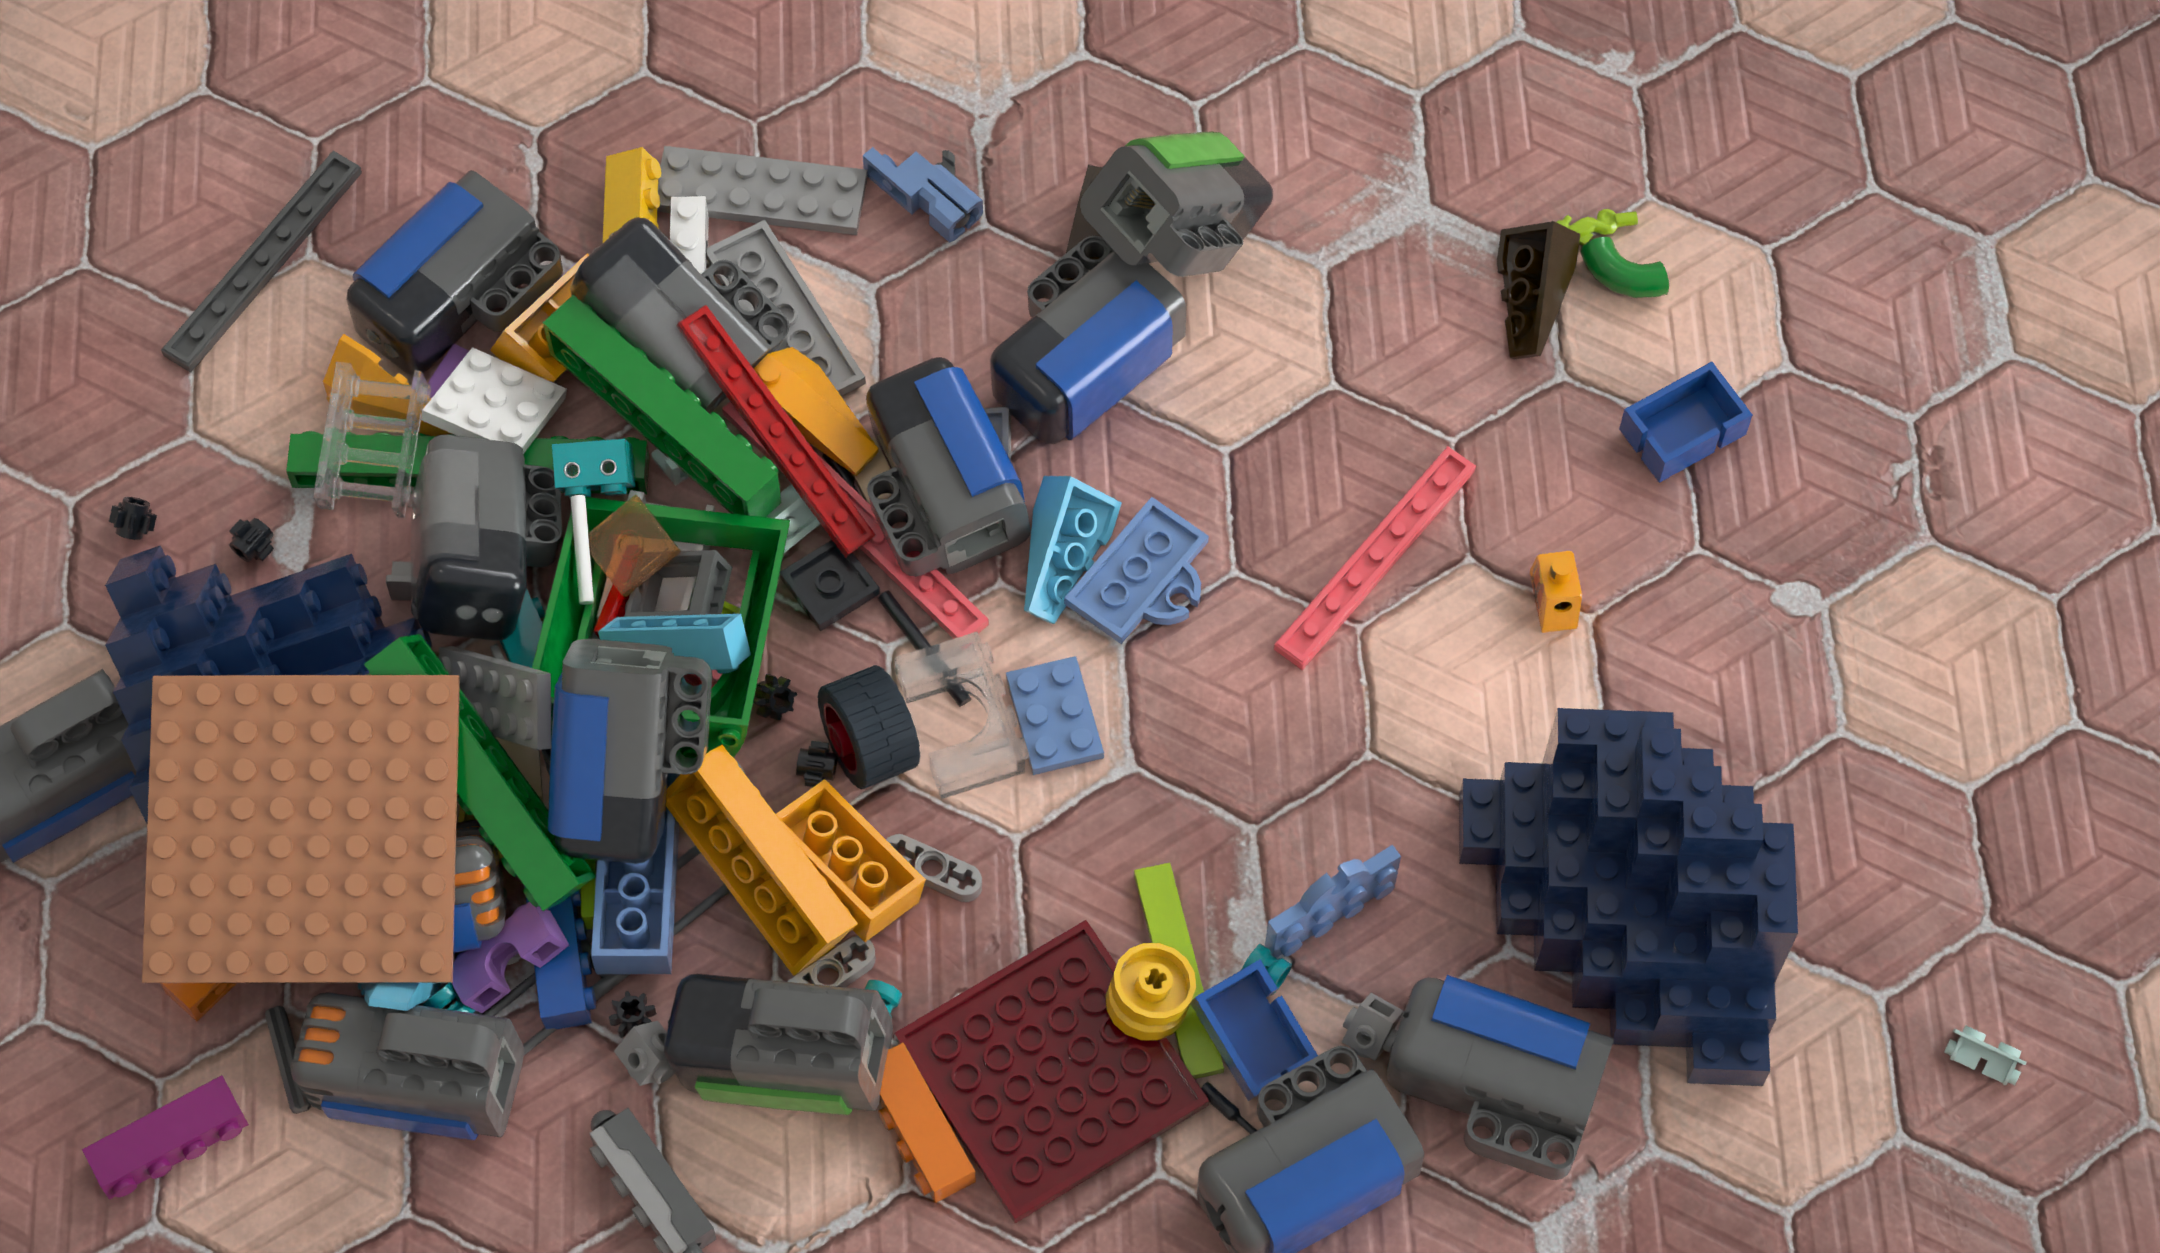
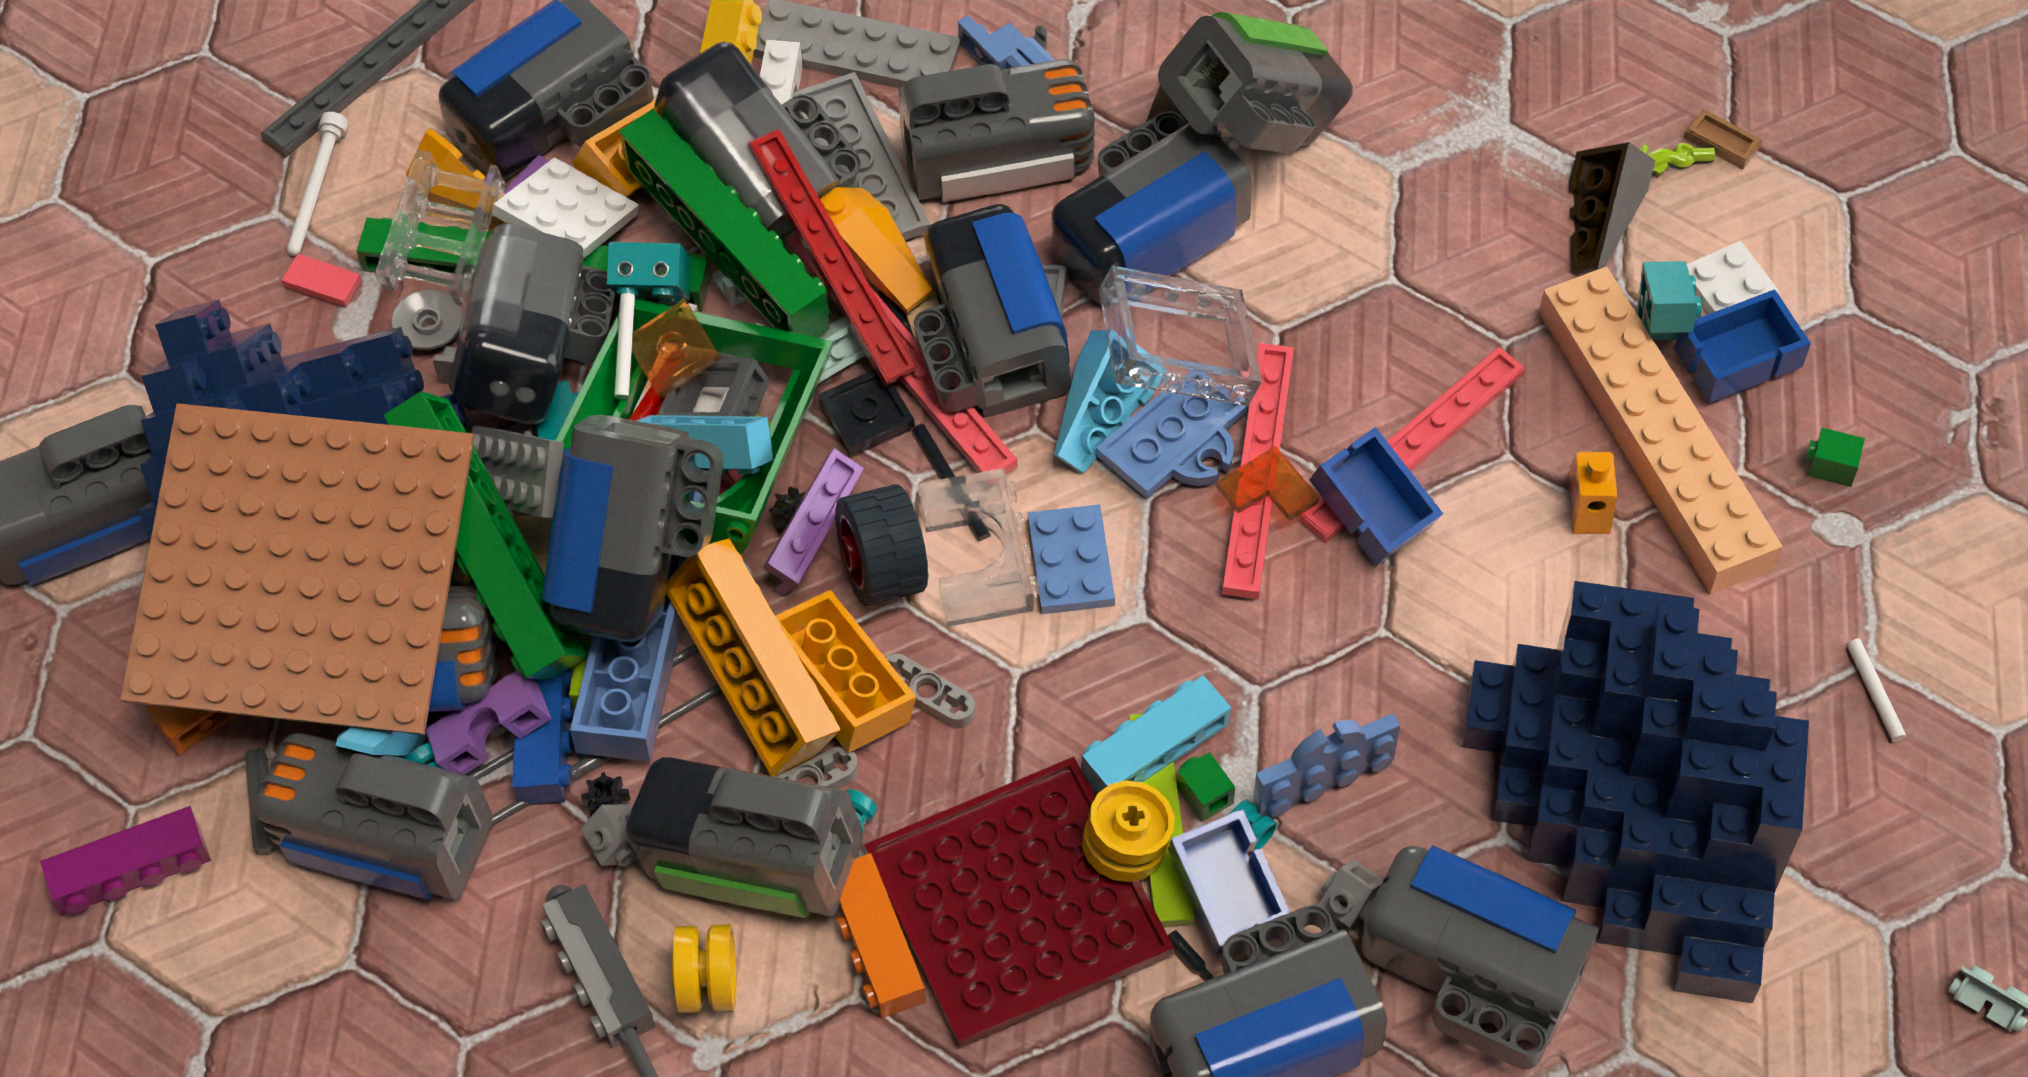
camera: 10 degrees right, 5 degrees down
black gear [109,497,157,540] -> none
black gear [229,518,274,562] -> none
black gear [796,741,838,787] -> none
green cylinder [1580,237,1669,298] -> none
none -> coral tile [282,254,362,308]
none -> white piece [287,112,348,256]
none -> light grey dish [392,289,463,350]
none -> yellow wheel [672,924,737,1013]
none -> medium lavender fence [763,448,864,595]
none -> dark grey piece [898,59,1095,202]
none -> medium azure brick [1081,675,1232,793]
none -> clear window [1099,266,1262,406]
none -> green brick [1177,752,1235,822]
none -> clear orange tile [1216,446,1319,521]
none -> coral plate [1222,343,1294,599]
none -> blue piece [1309,427,1444,566]
none -> light nougat brick [1539,267,1783,594]
none -> teal brick [1636,261,1702,340]
none -> medium nougat tile [1684,109,1762,170]
none -> white plate [1687,241,1780,314]
none -> green brick [1805,427,1865,487]
none -> white bar [1846,639,1906,743]

